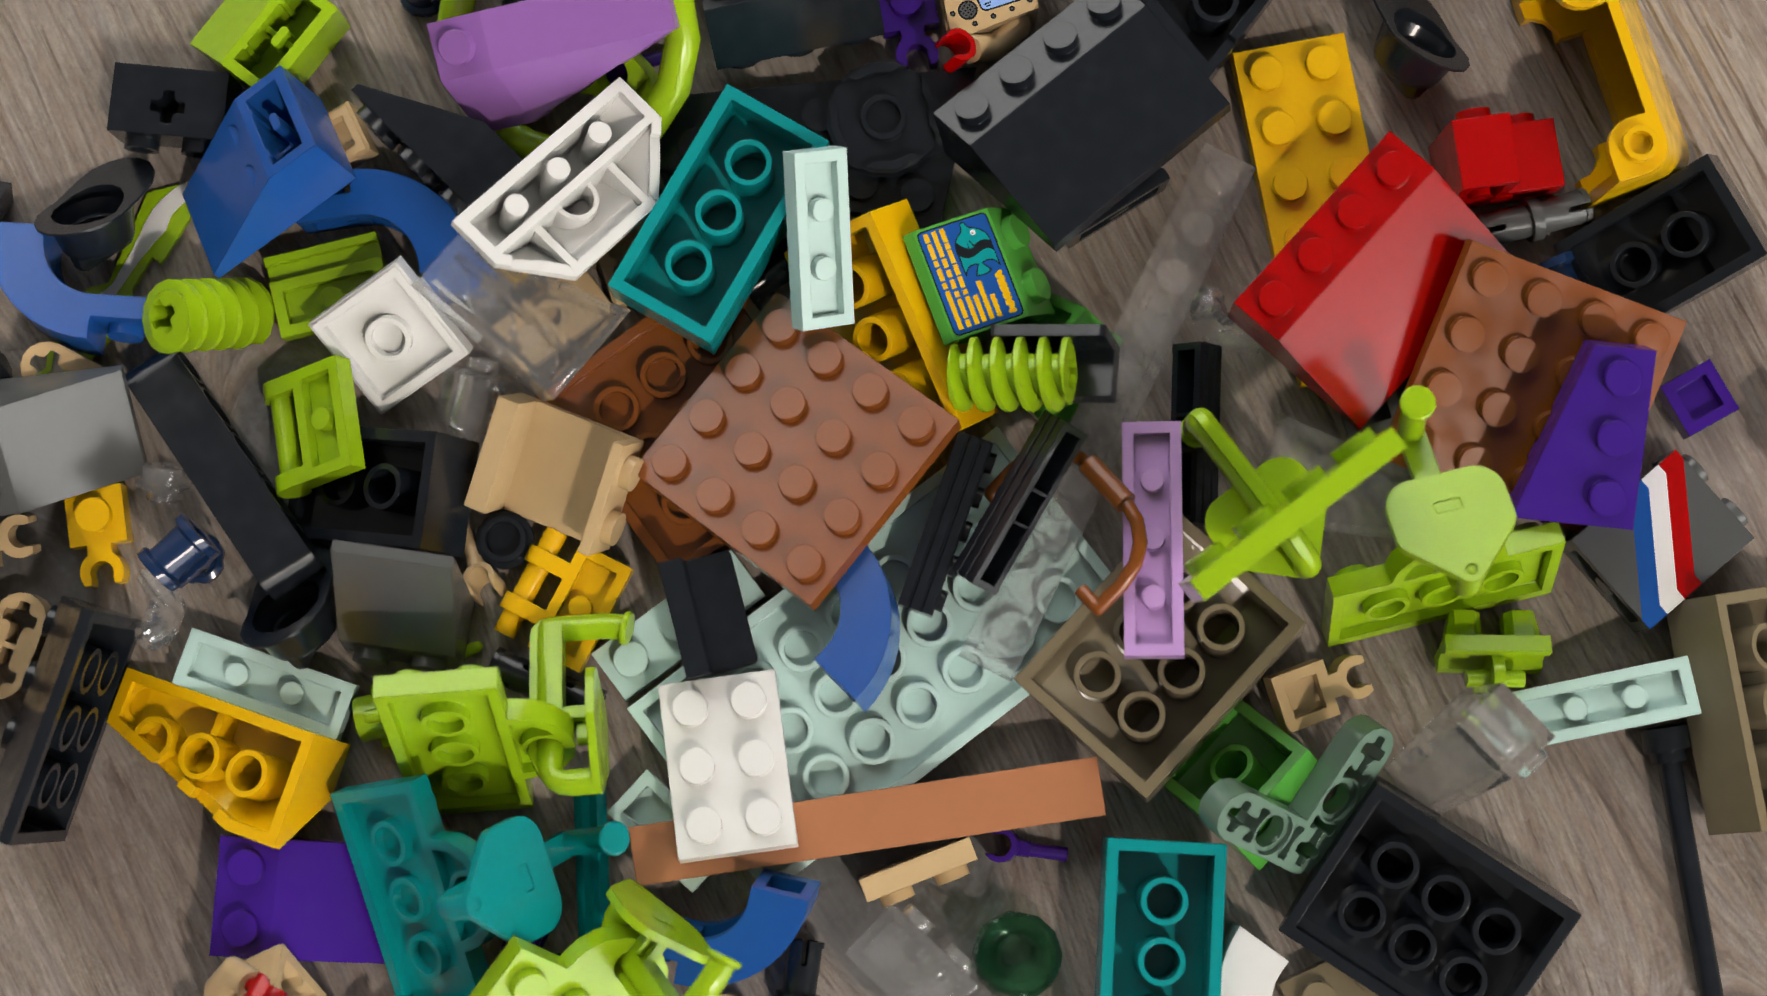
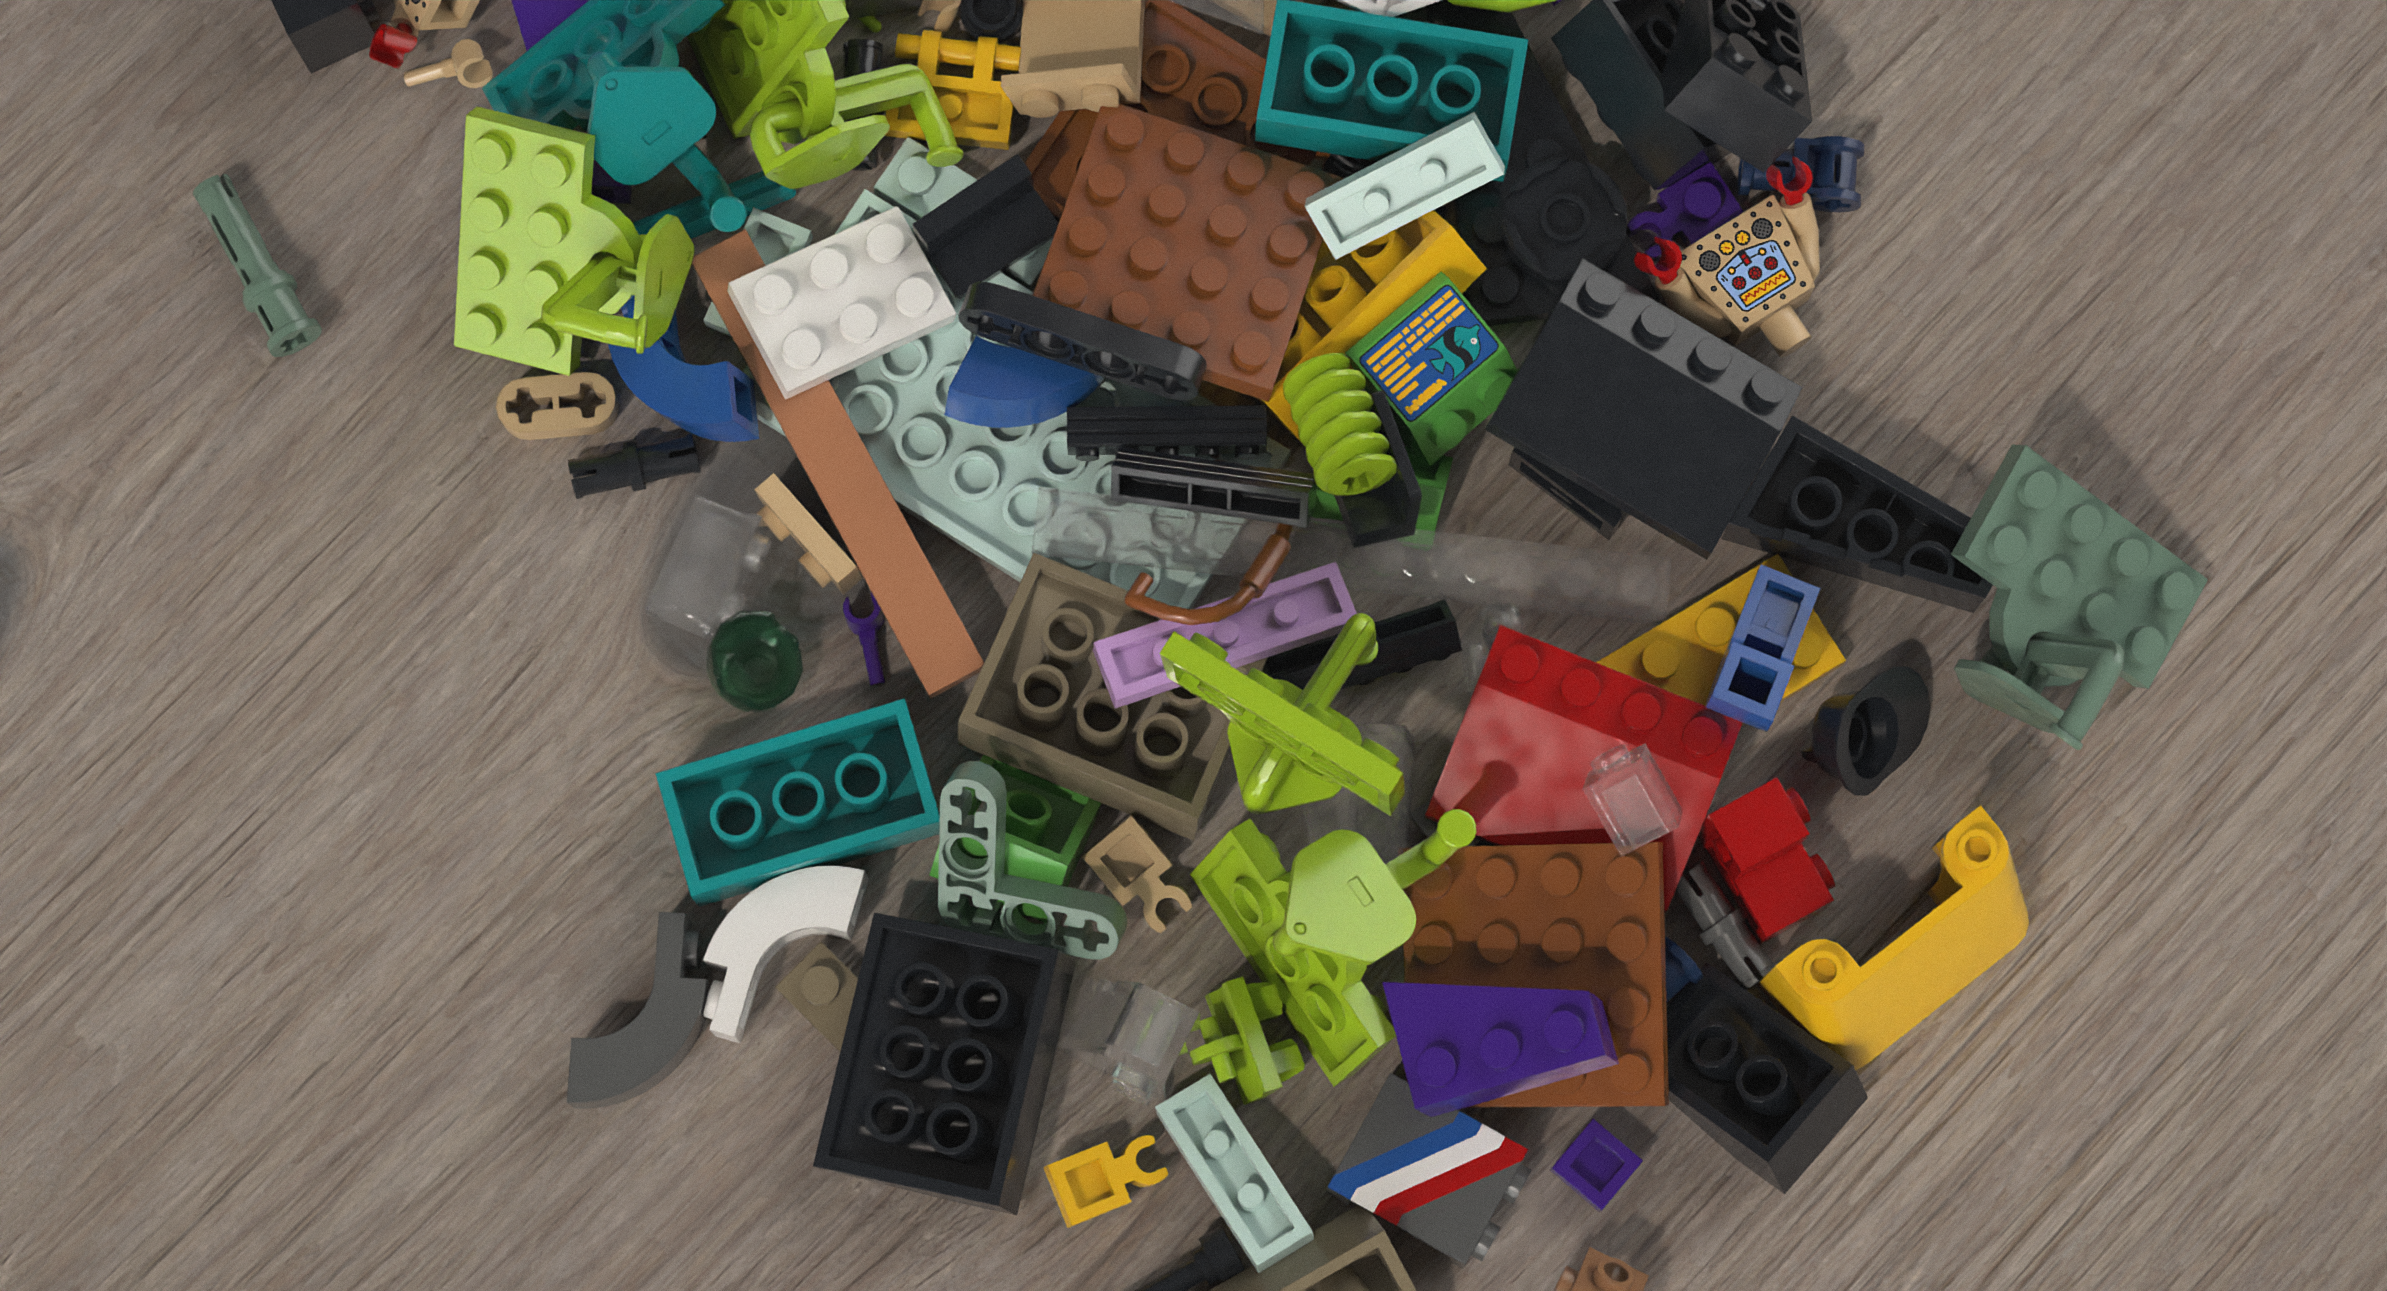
camera: 70 degrees right, 5 degrees down
none -> black beam [958,282,1207,400]
none -> yellow plate [1043,1135,1168,1228]
none -> clear brick [1583,743,1683,857]
none -> blue arch [1705,564,1821,732]

